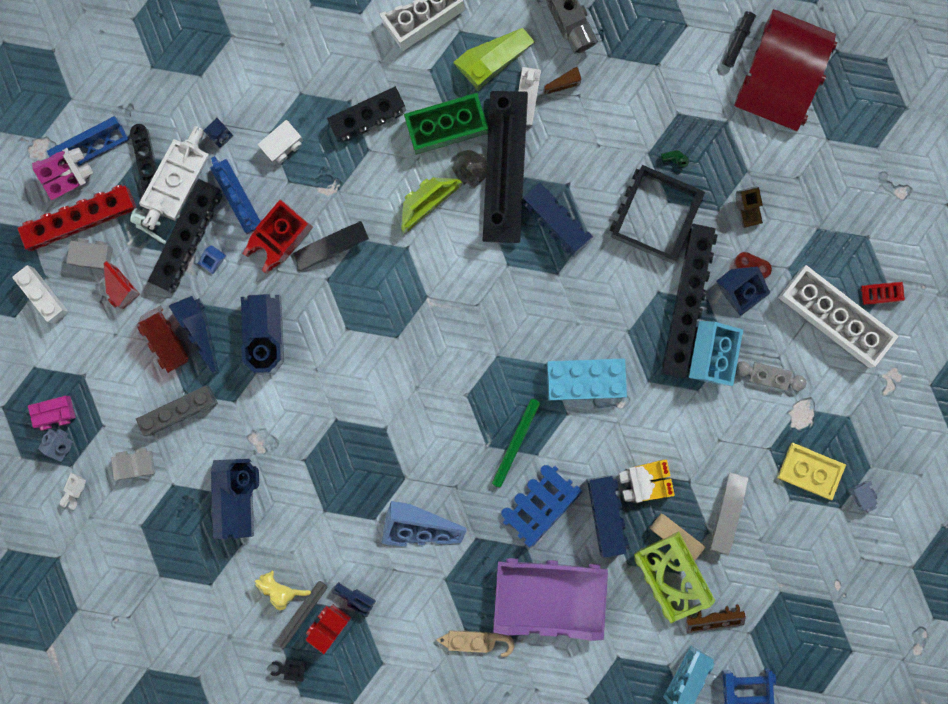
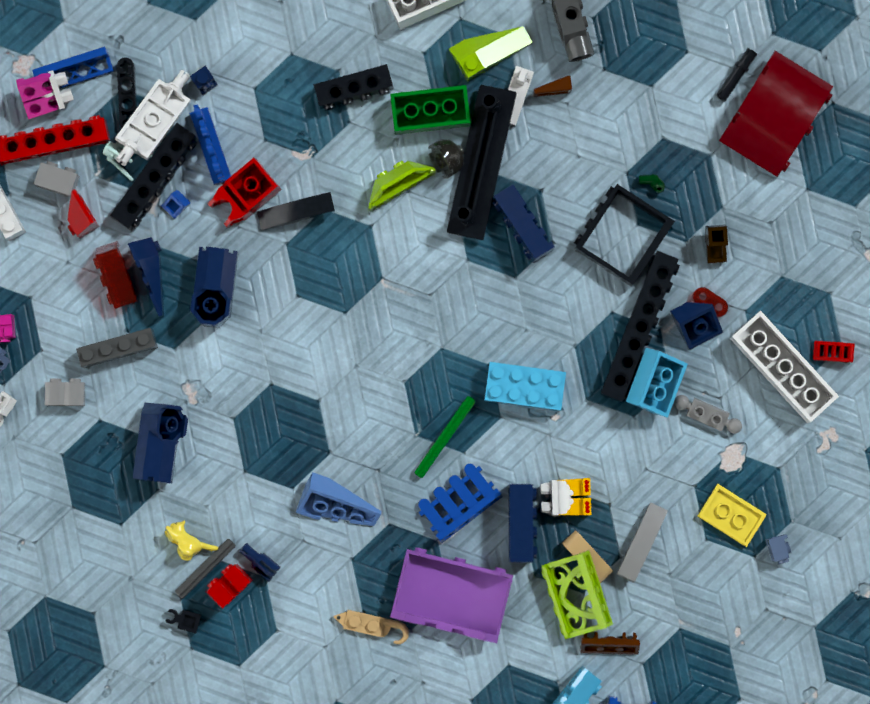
camera: 10 degrees right, 0 degrees up
white brick [258,120,303,165] -> none

